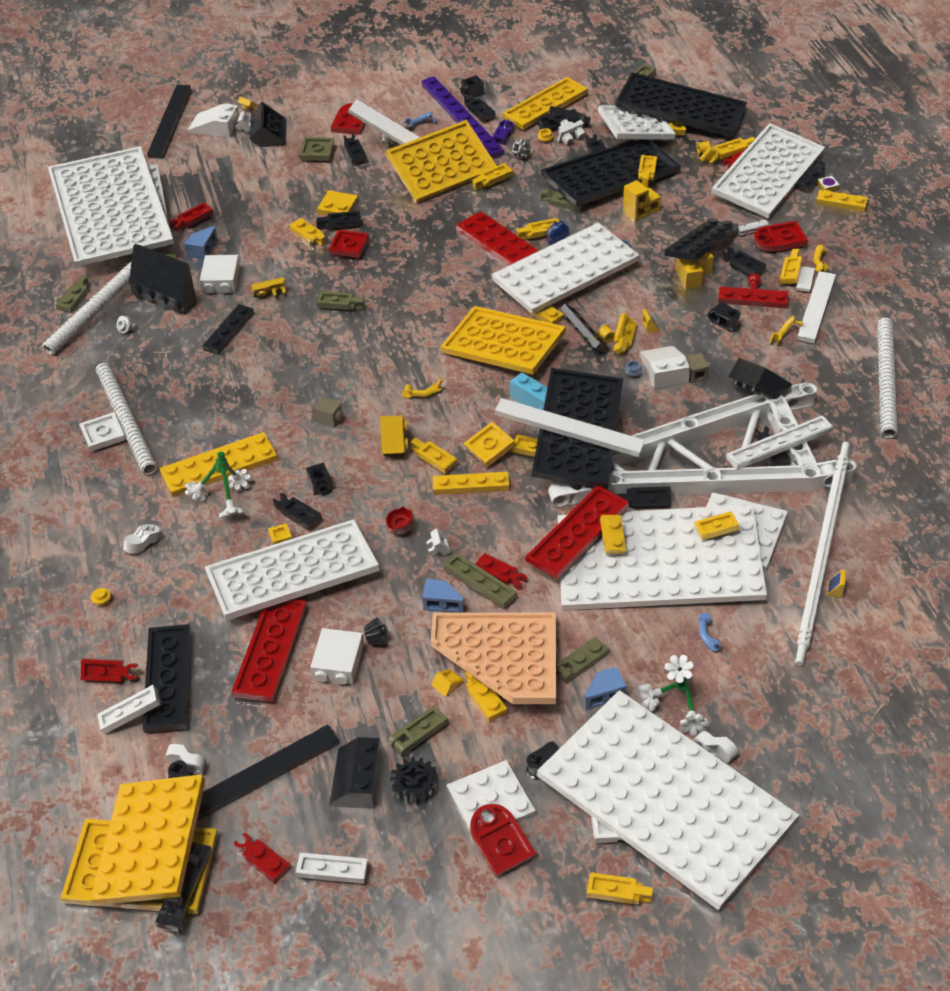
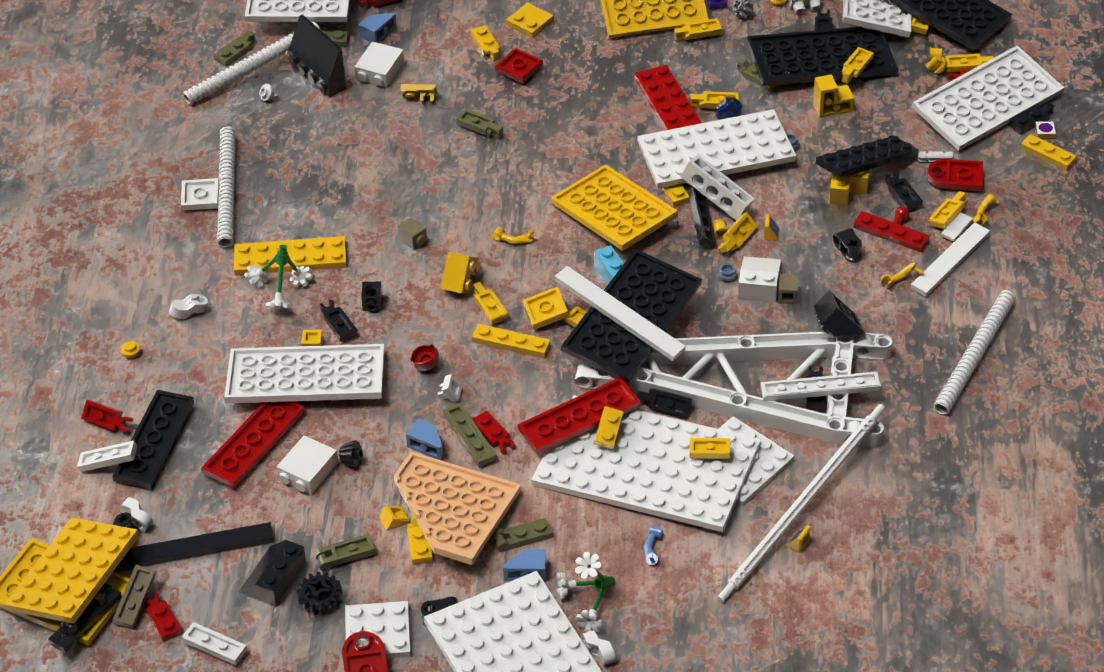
camera: 20 degrees right, 0 degrees up
black plate [202,304,254,355] -> none
black hinge [316,211,362,230] -> none
none -> dark tan plate [113,565,156,629]
none -> white brick [680,154,755,220]

